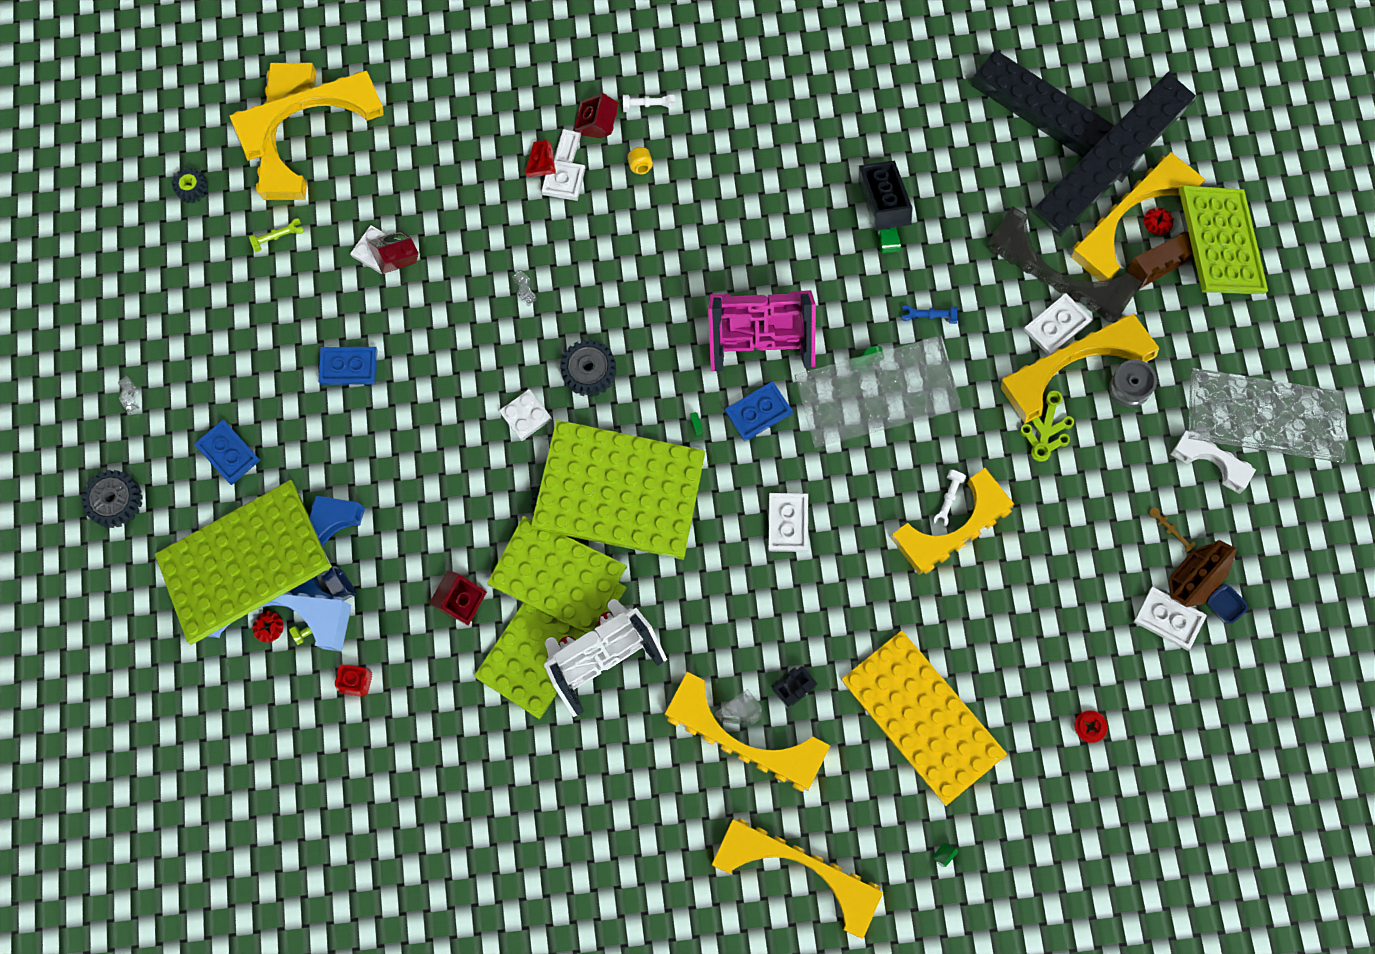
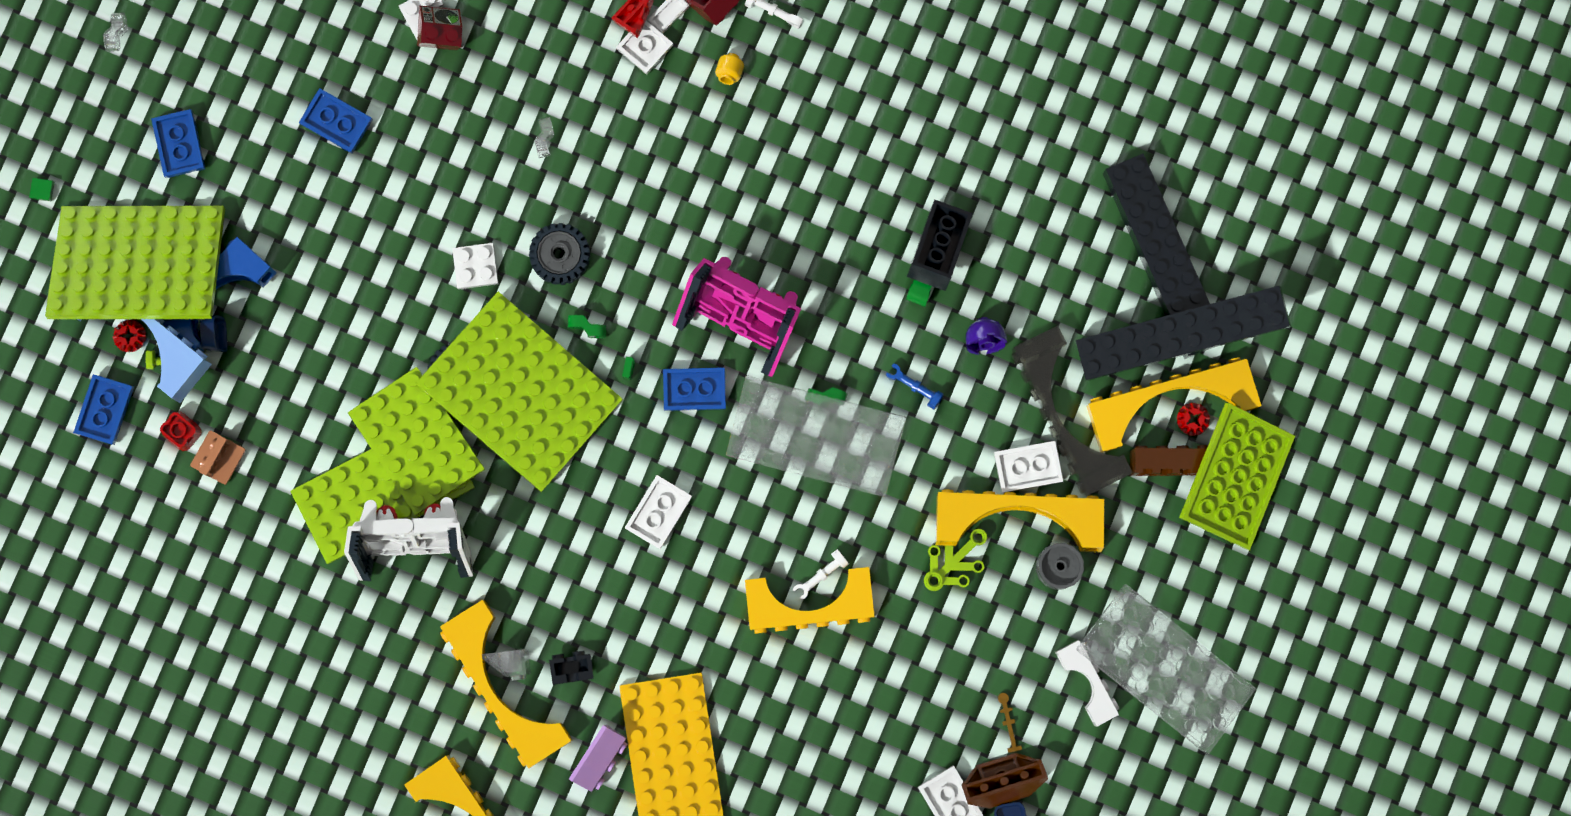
camera: 25 degrees right, 10 degrees up
wheel [81,470,143,528] -> none
dark red slope [429,570,487,626] -> none
none -> green tile [29,178,55,202]
none -> blue plate [73,374,134,445]
none -> nougat bracket [190,430,246,485]
none -> green piece [567,315,606,339]
none -> lavender slope [569,724,628,792]
none -> dark purple cylinder [966,317,1007,355]

